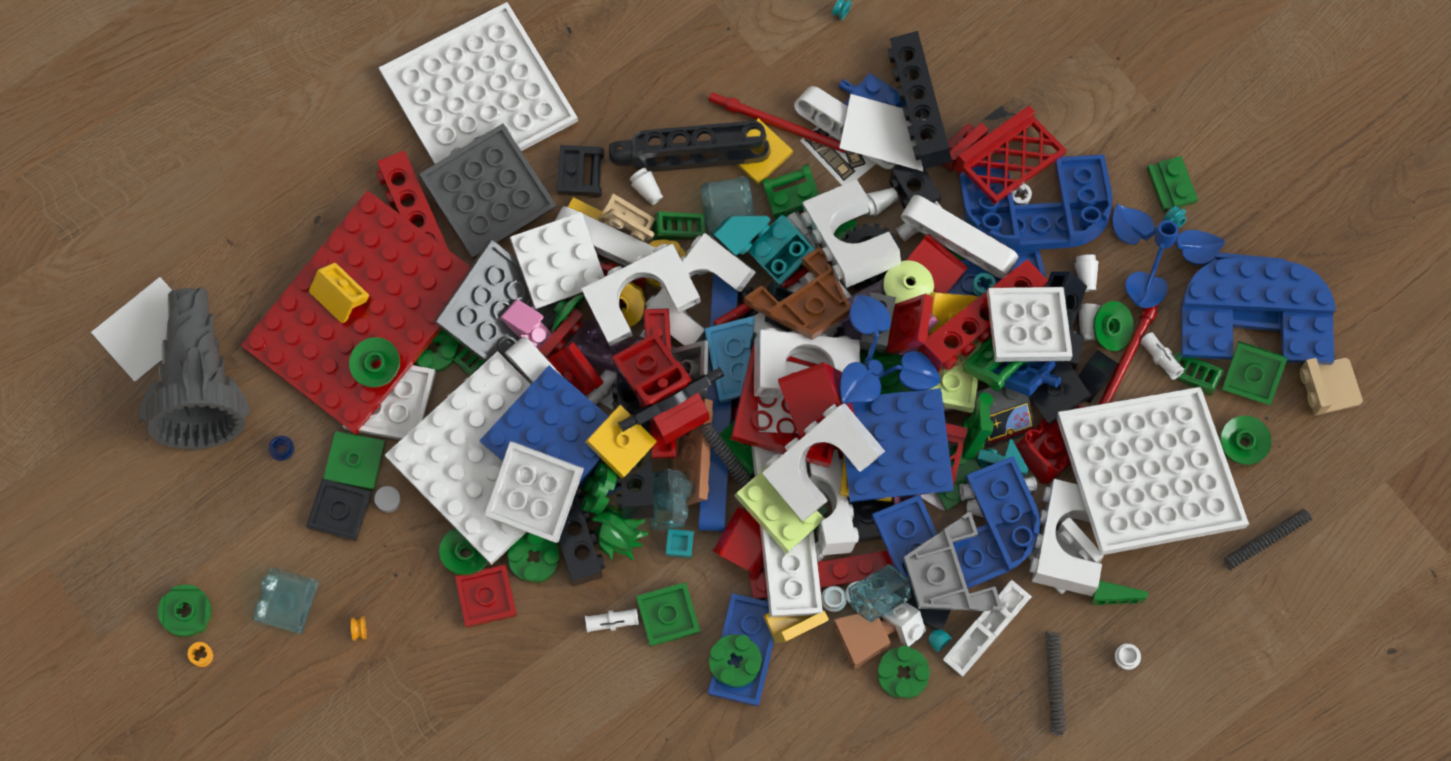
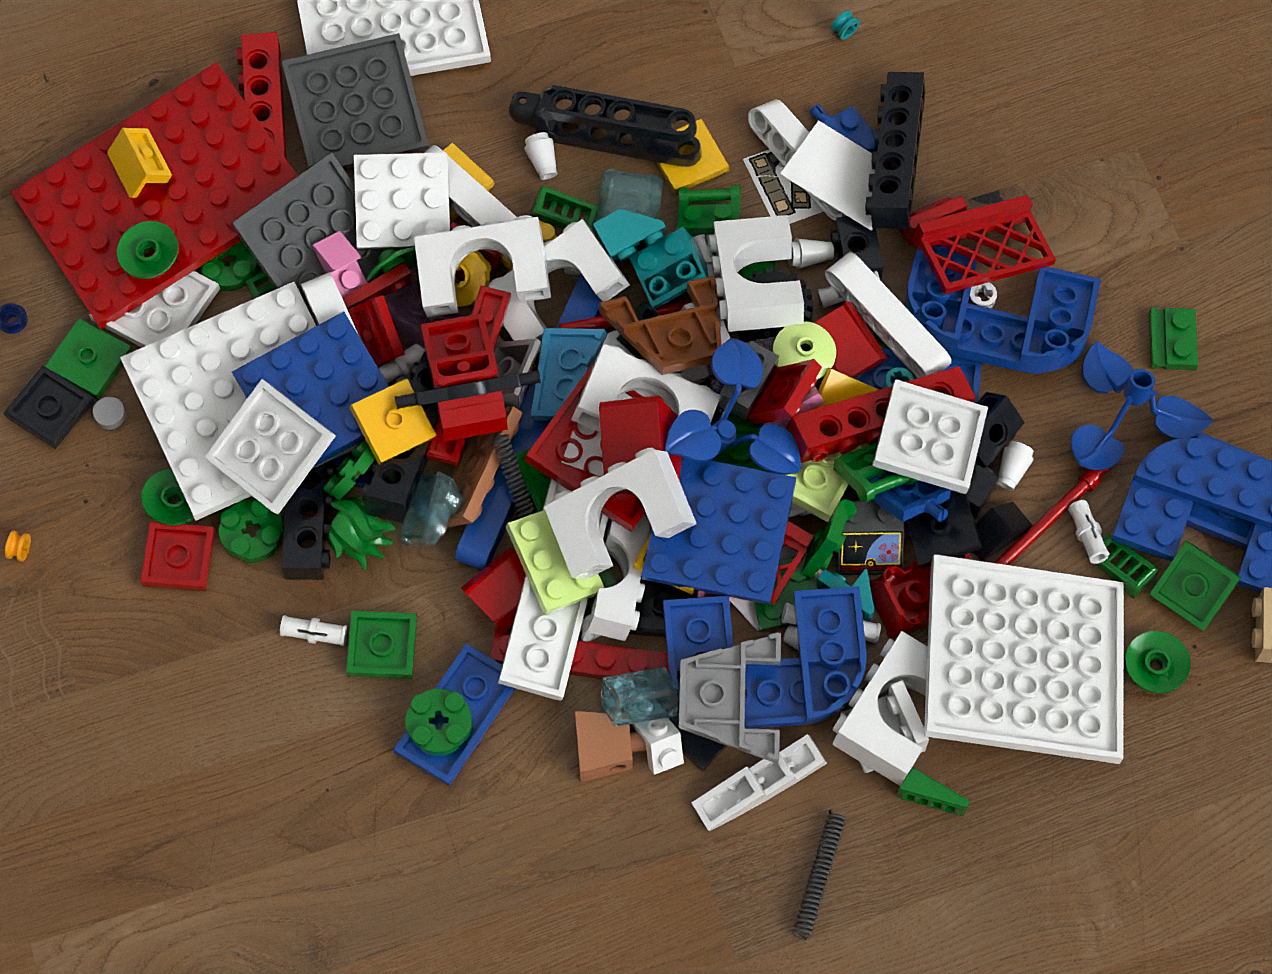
camera: 20 degrees right, 5 degrees down
black plate [557,145,605,198] -> none
tan bracket [597,193,655,242] -> none
teal plate [666,529,694,559] -> none
red bar [708,92,846,153] -> none
yellow panel [763,611,829,644] -> none
white plate [821,586,847,612] -> none
green plate [877,646,930,699] -> none
teal hinge [929,629,952,652] -> none
white cone [1074,255,1099,292] -> none
green dish [1093,301,1134,351] -> none
white plate [1114,644,1141,670] -> none
teal plate [1164,206,1187,229] -> none
dark grey piece [1224,509,1312,571] -> none

